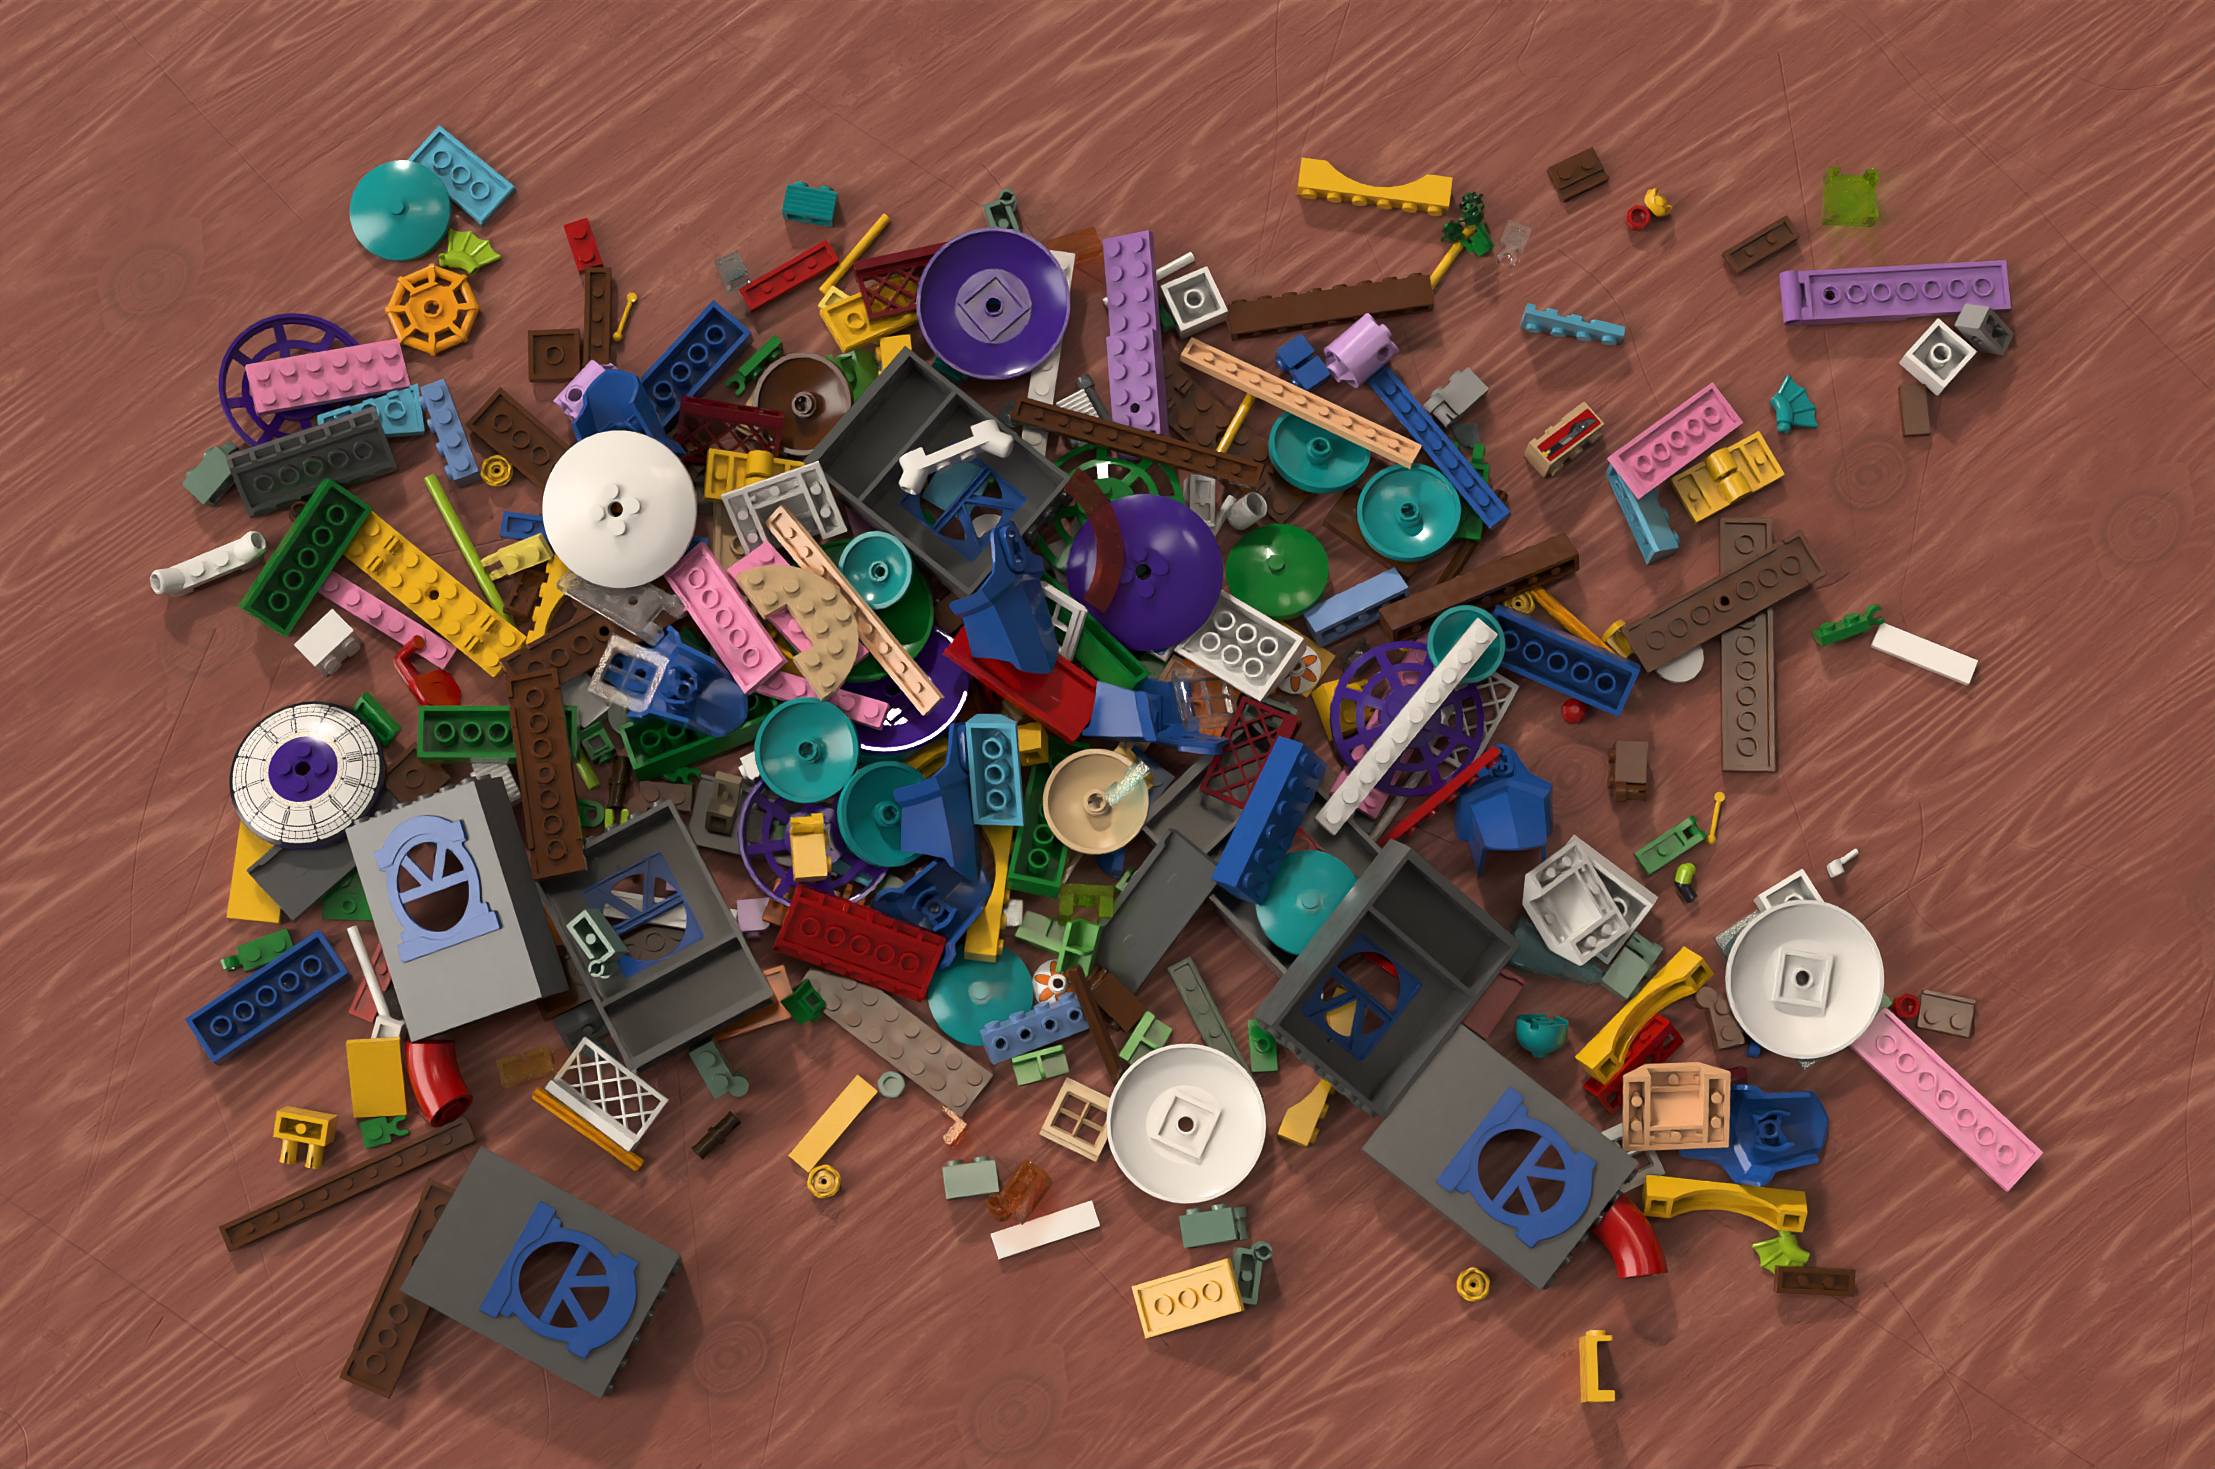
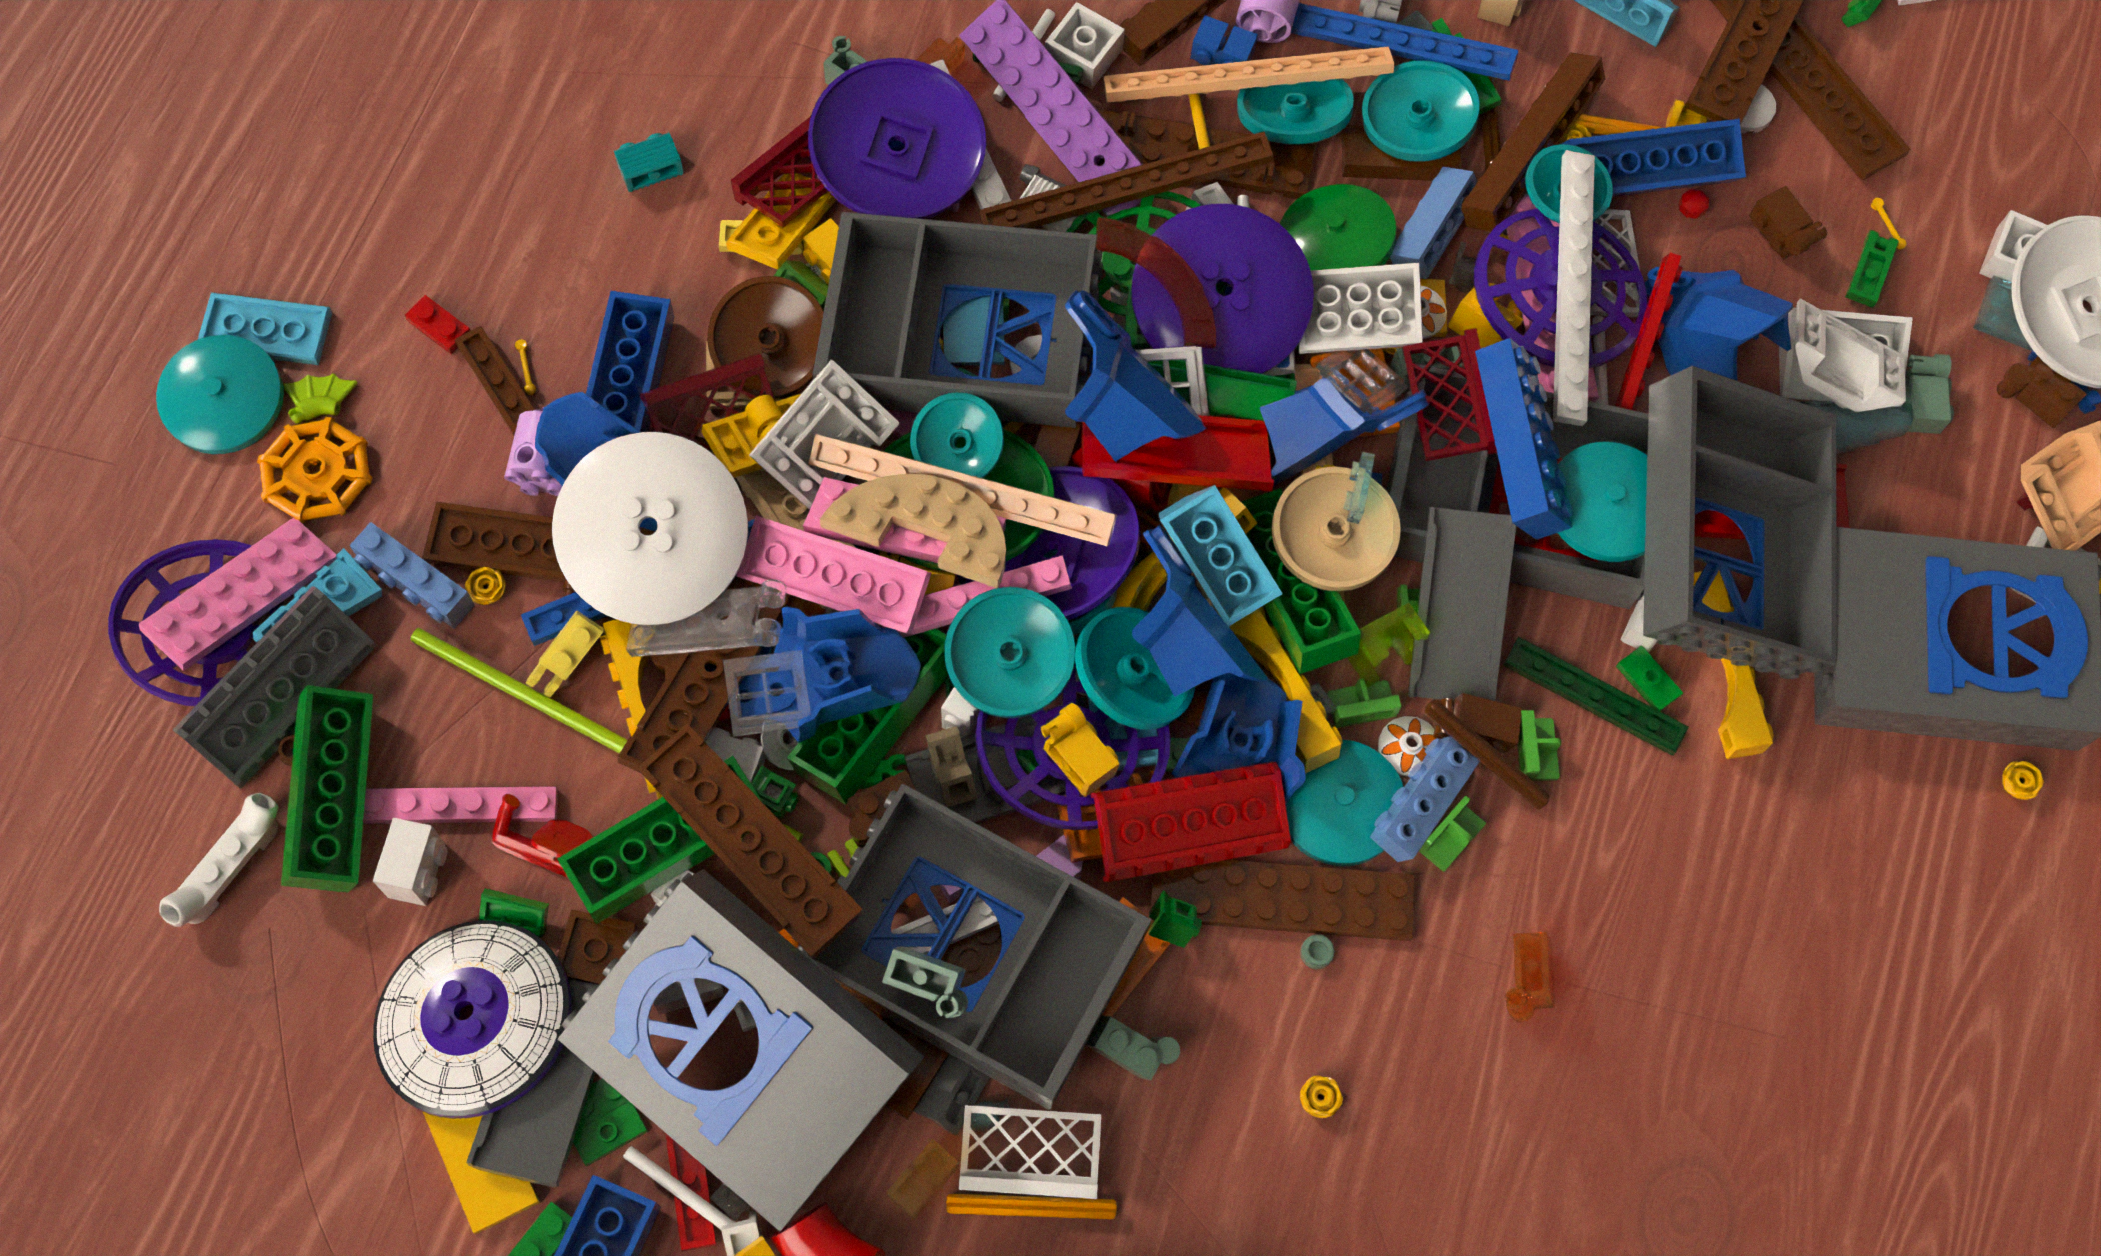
camera: 35 degrees left, 10 degrees down
sand green hinge [182,441,239,507] -> none
yellow piece [343,511,527,679] -> none
reddish brown plate [503,568,547,621] -> none
reddish brown plate [528,328,581,383] -> none
dark brown pin [607,756,630,810] -> none
dark brown pin [691,1111,741,1160] -> none
clear light blue panel [714,250,750,293] -> none
green plate [726,335,784,398] -> none
red plate [739,239,840,313] -> none
yellow tile [788,1074,878,1173] -> none
yellow bar [819,214,891,295] -> none
white plate [899,419,1014,495] -> none
clear orange panel [940,1104,969,1150] -> none
sand green brick [942,1156,1000,1201] -> none
white tile [991,1200,1100,1260] -> none
tan piece [1039,1077,1110,1162] -> none
bright green panel [1056,918,1103,977] -> none
blue tile [1095,846,1126,880] -> none
white dish [1106,1044,1266,1204] -> none
yellow tile [1132,1258,1245,1339] -> none
sand green hinge [1179,1203,1249,1249] -> none
white piece [1227,492,1267,530] -> none
sand green hinge [1232,1241,1272,1305] -> none
teal cylinder [1515,1013,1569,1058] -> none
yellow arch [1575,947,1714,1085] -> none
red fence [1582,1014,1684,1115] -> none
arm [1674,863,1697,903] -> none
white hand [1827,849,1859,878] -> none

